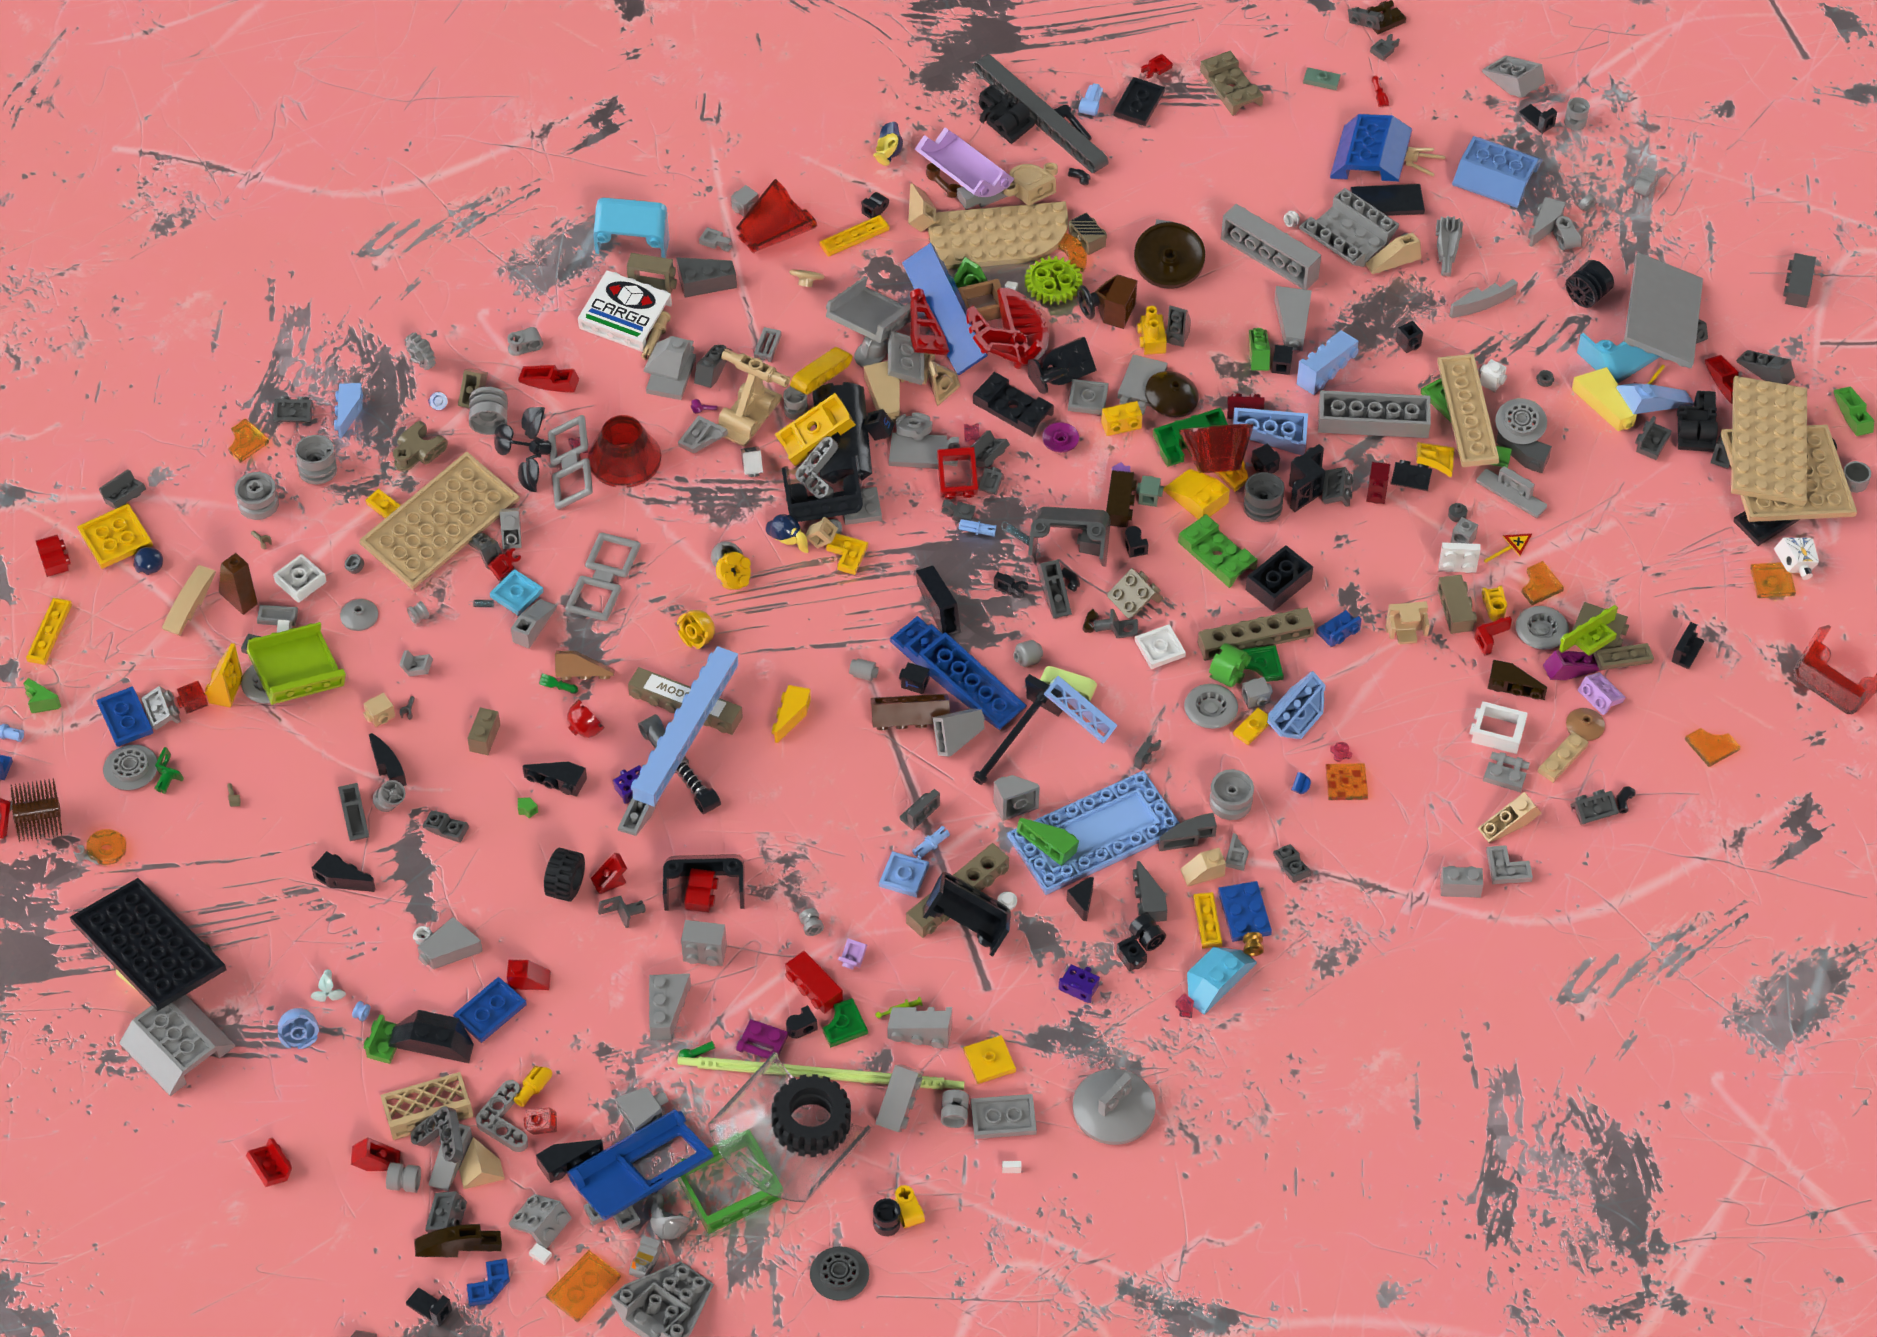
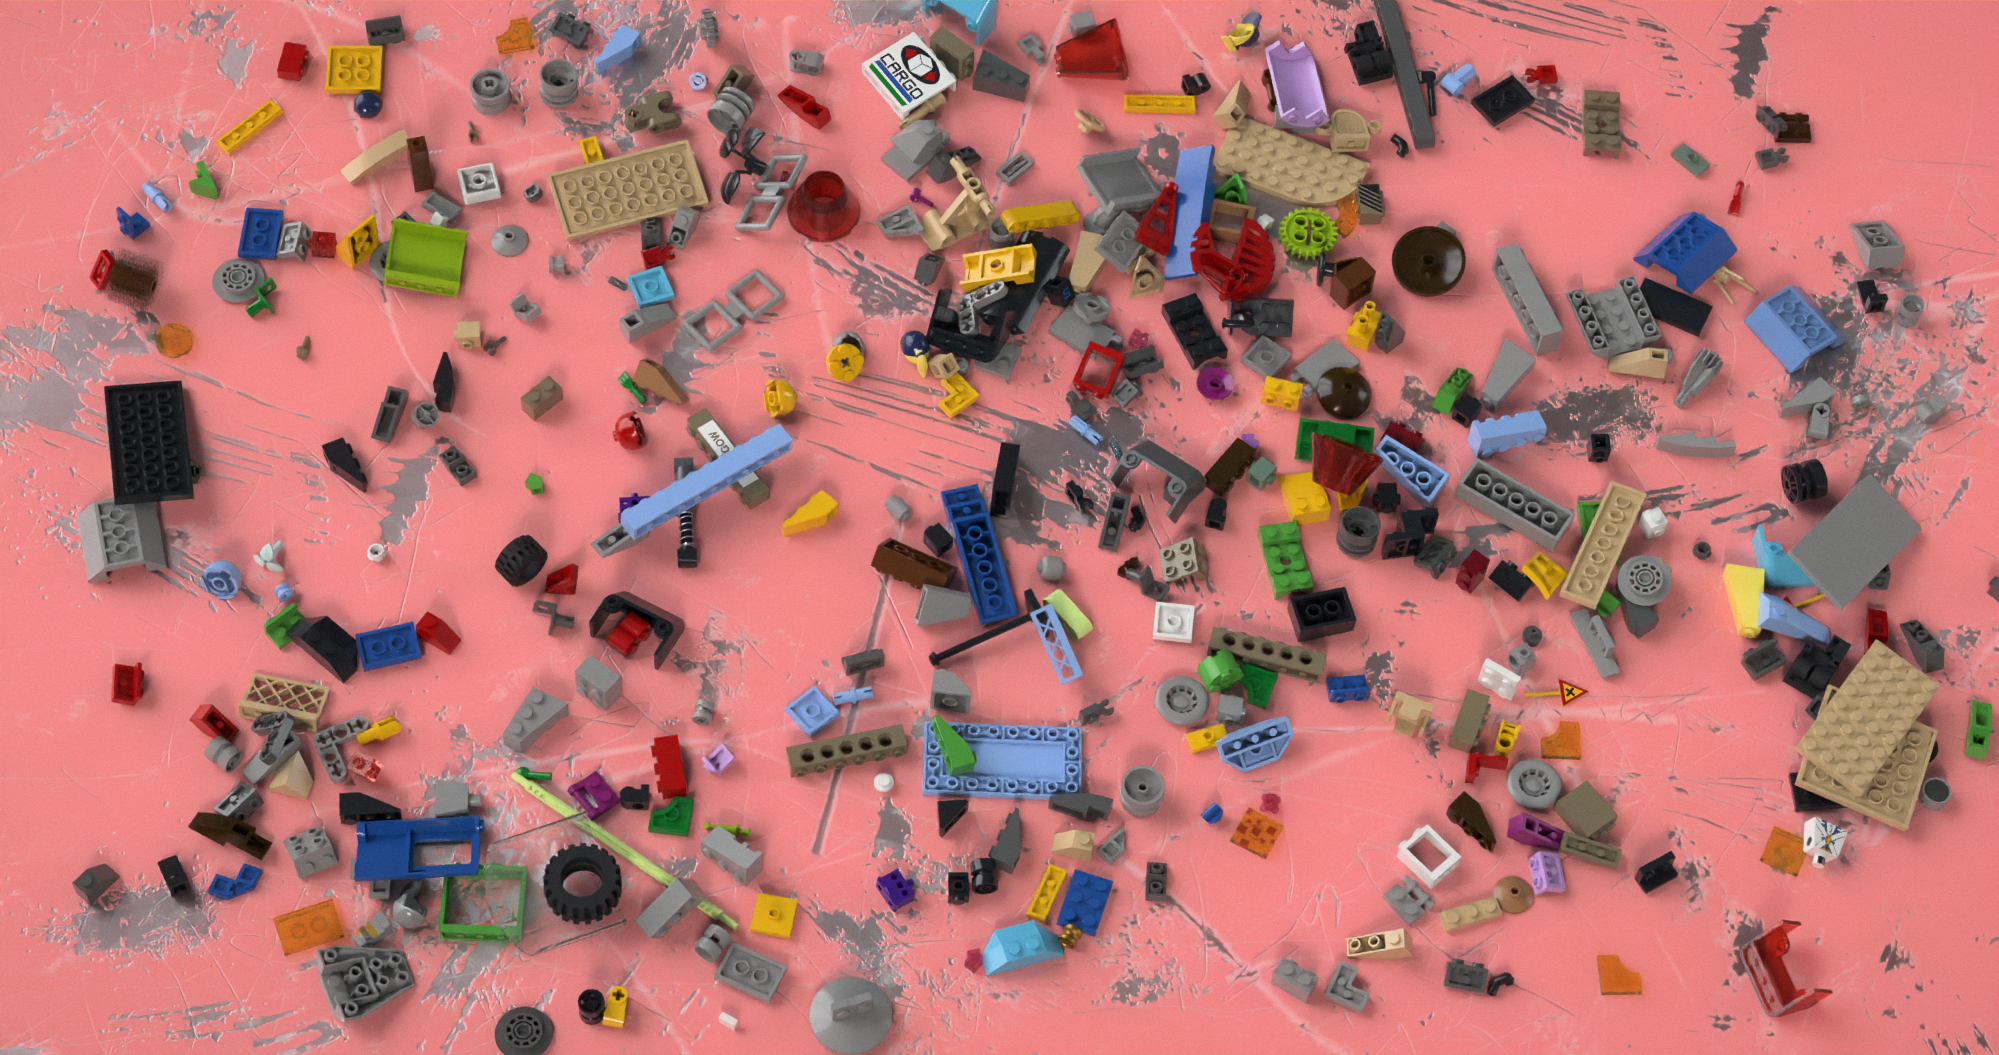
camera: 25 degrees right, 5 degrees up
light grey slope [418,917,483,969] -> none
black slope [523,762,587,797] -> none
white piece [529,1243,552,1265] -> none
black windscreen [923,872,1011,957] -> none
white plate [1284,210,1300,227] -> none
lime bracket [1559,605,1618,655] -> none

